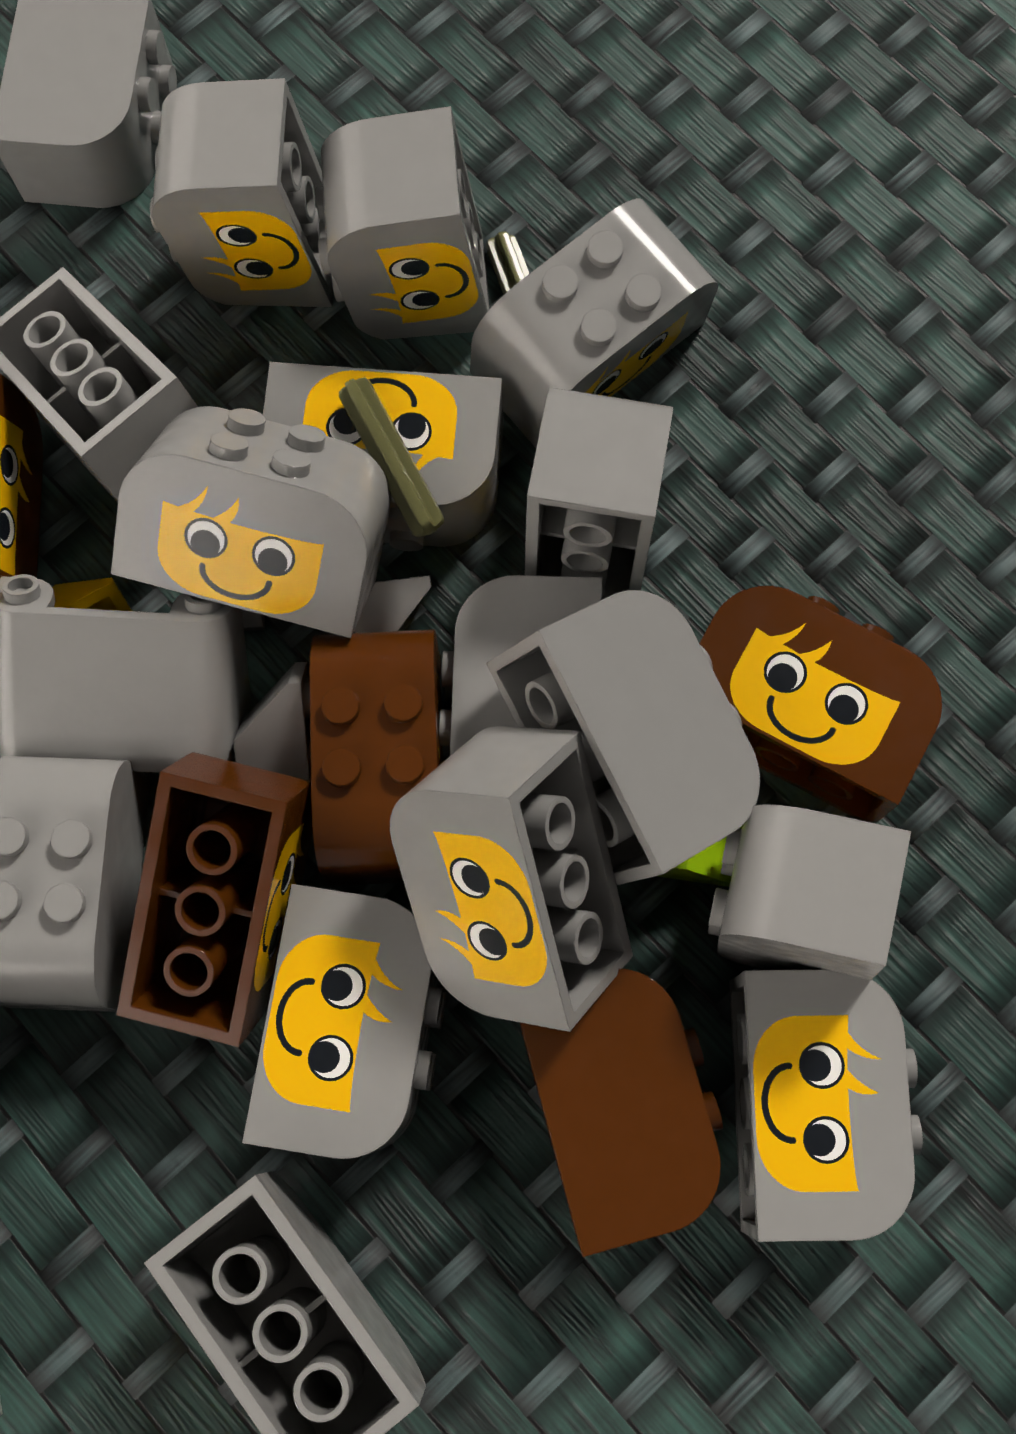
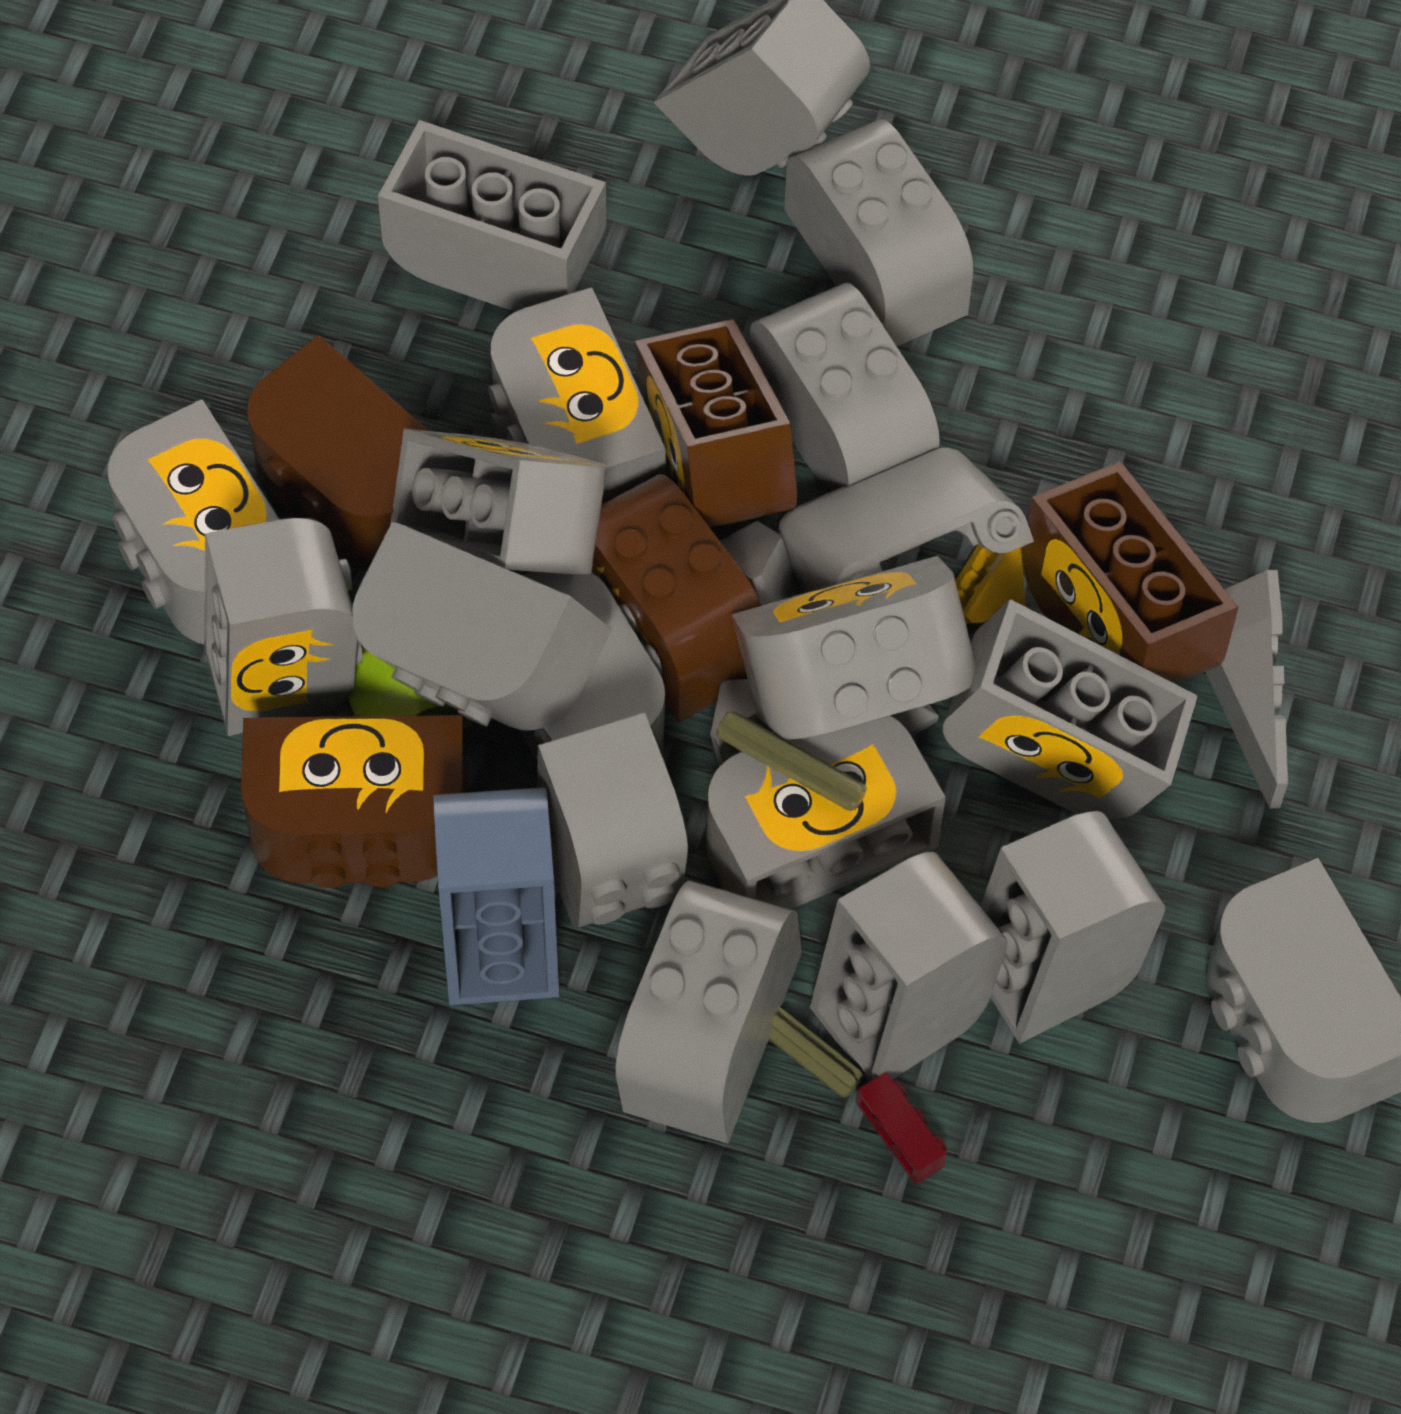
camera: 145 degrees right, 15 degrees down
none -> sand blue brick [433,787,559,1005]
none -> dark red piece [856,1072,947,1185]

